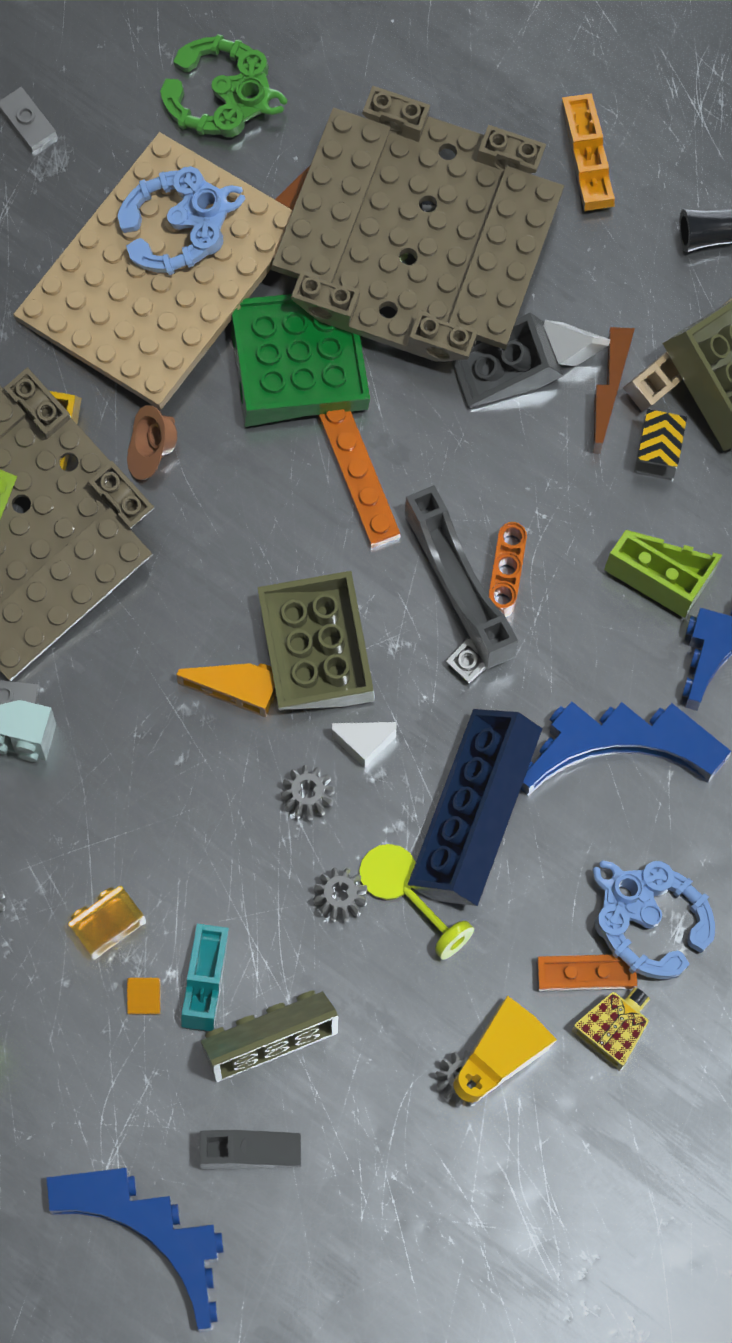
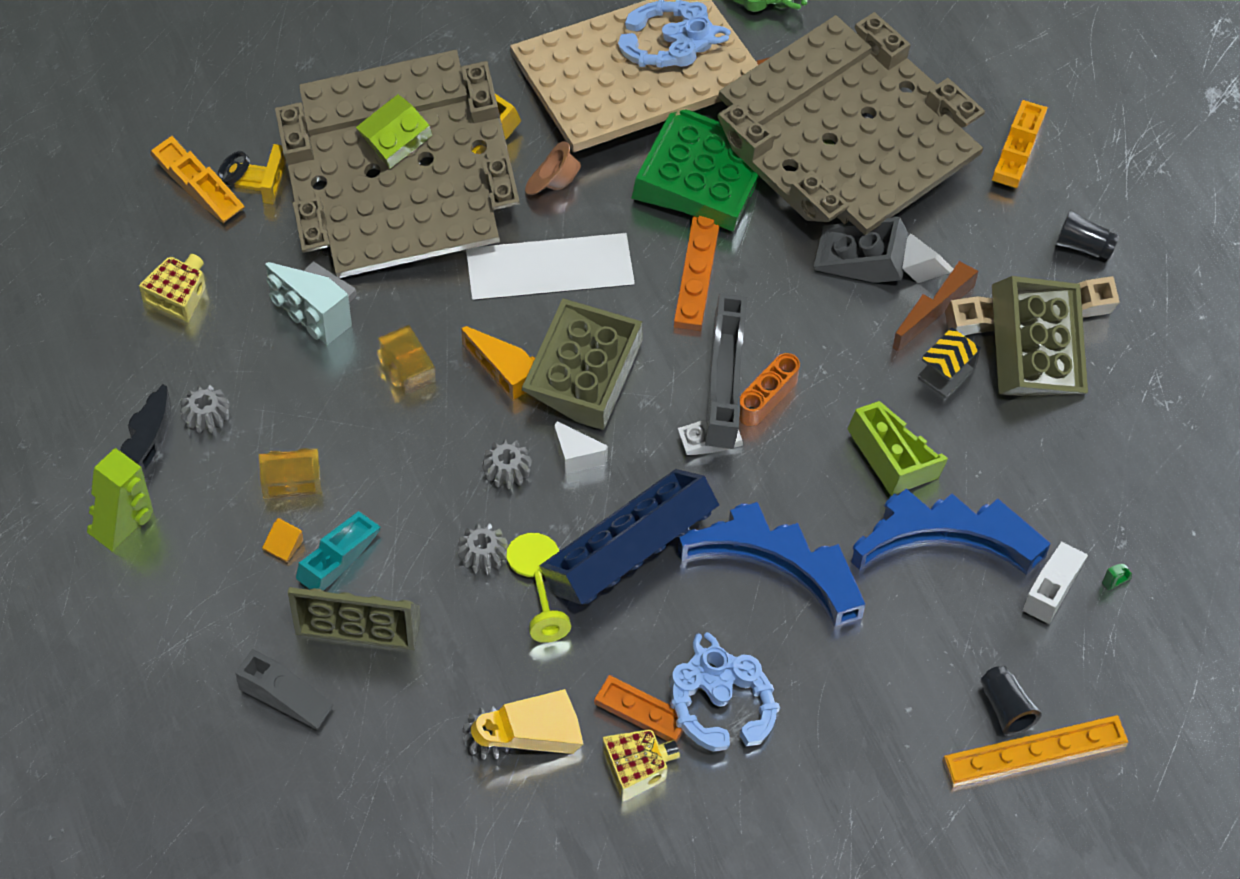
camera: 30 degrees right, 15 degrees down
blue arch [46,1168,224,1333] -> none
none -> clear yellow brick [377,325,436,396]
none -> white sticker [466,233,635,300]

